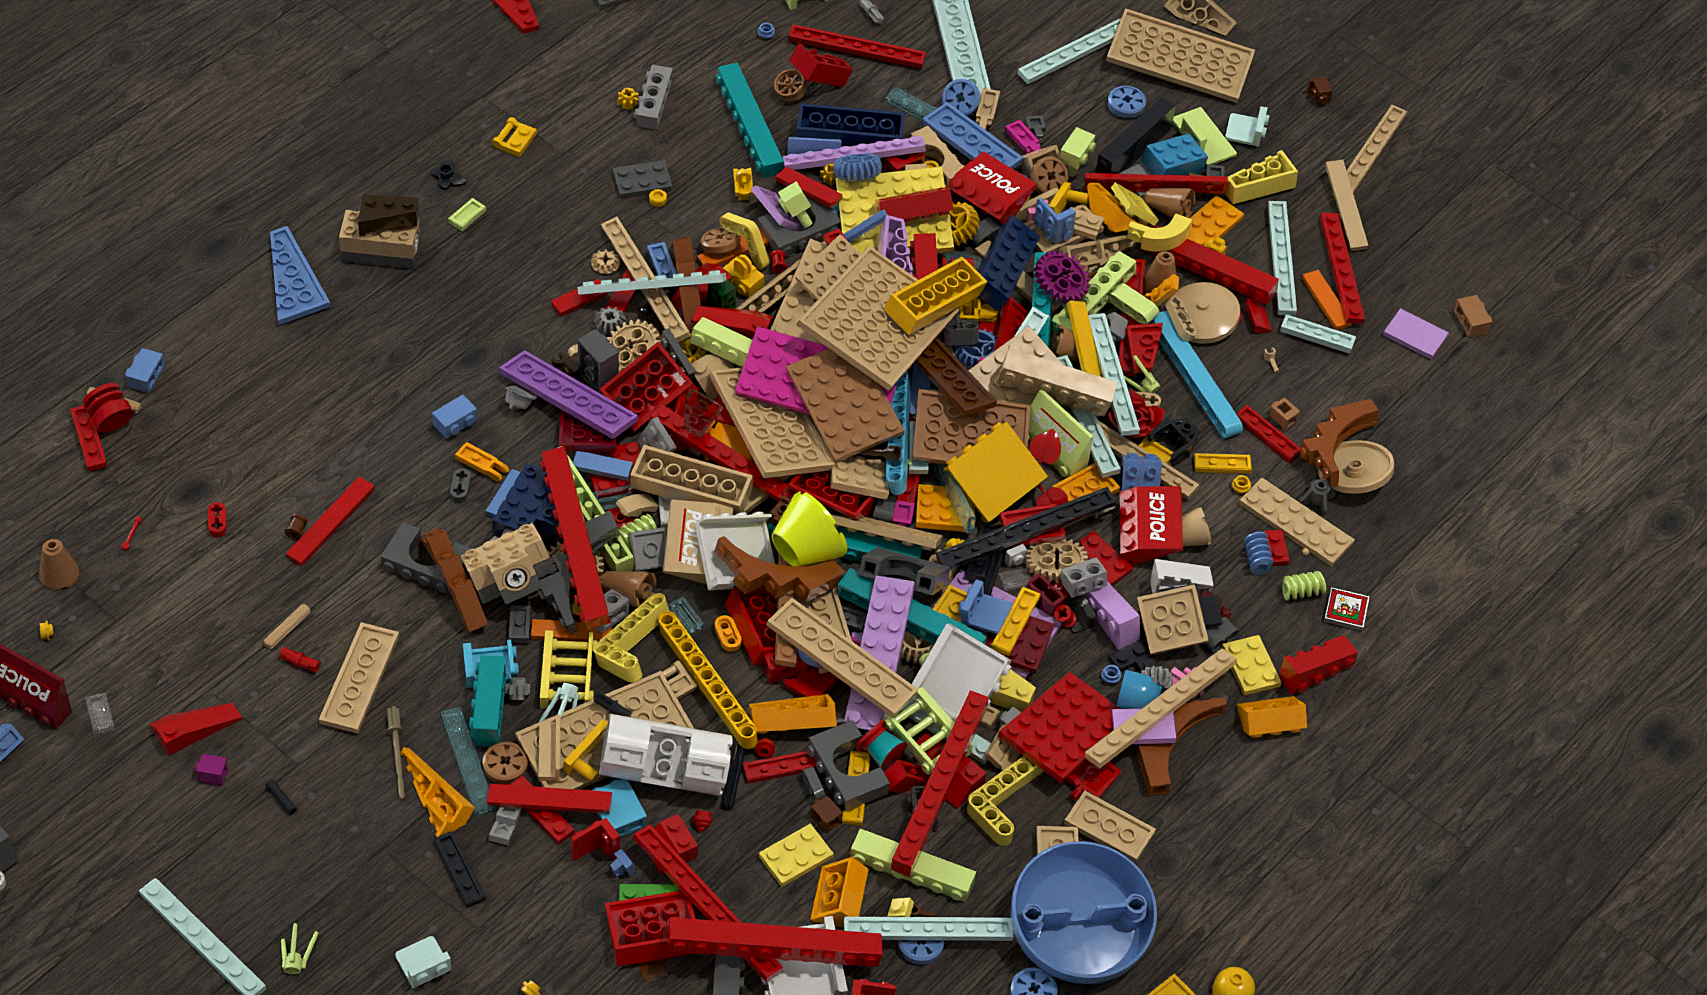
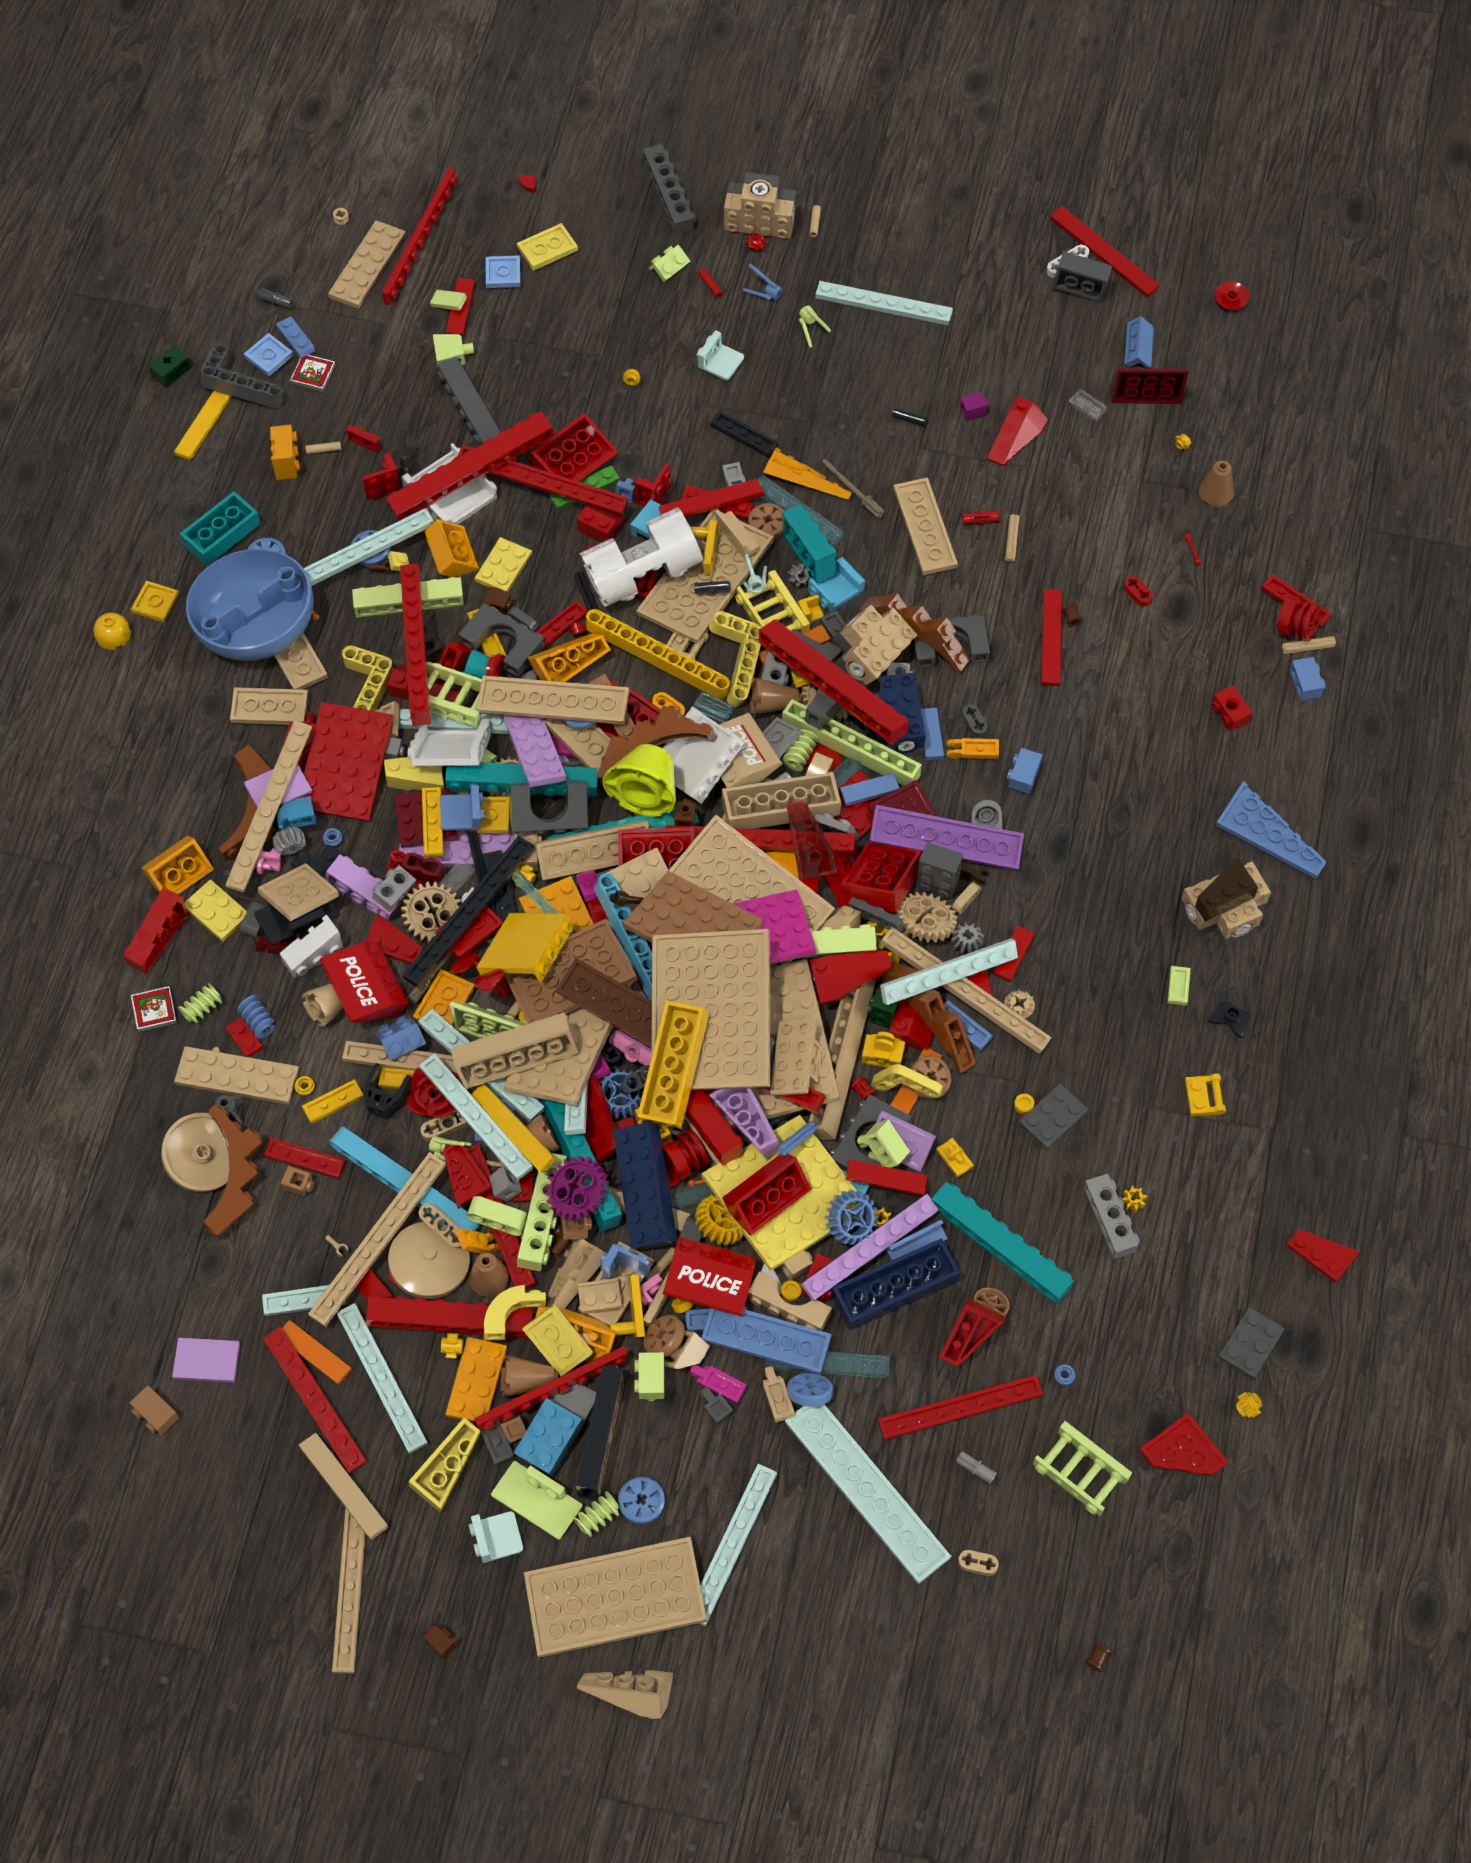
camera: 155 degrees right, 10 degrees up
none -> tan plate [308,1152,446,1327]
none -> yellowish green piece [573,1491,619,1537]
none -> yellow panel [798,595,824,623]
none -> red brick [1211,685,1253,732]

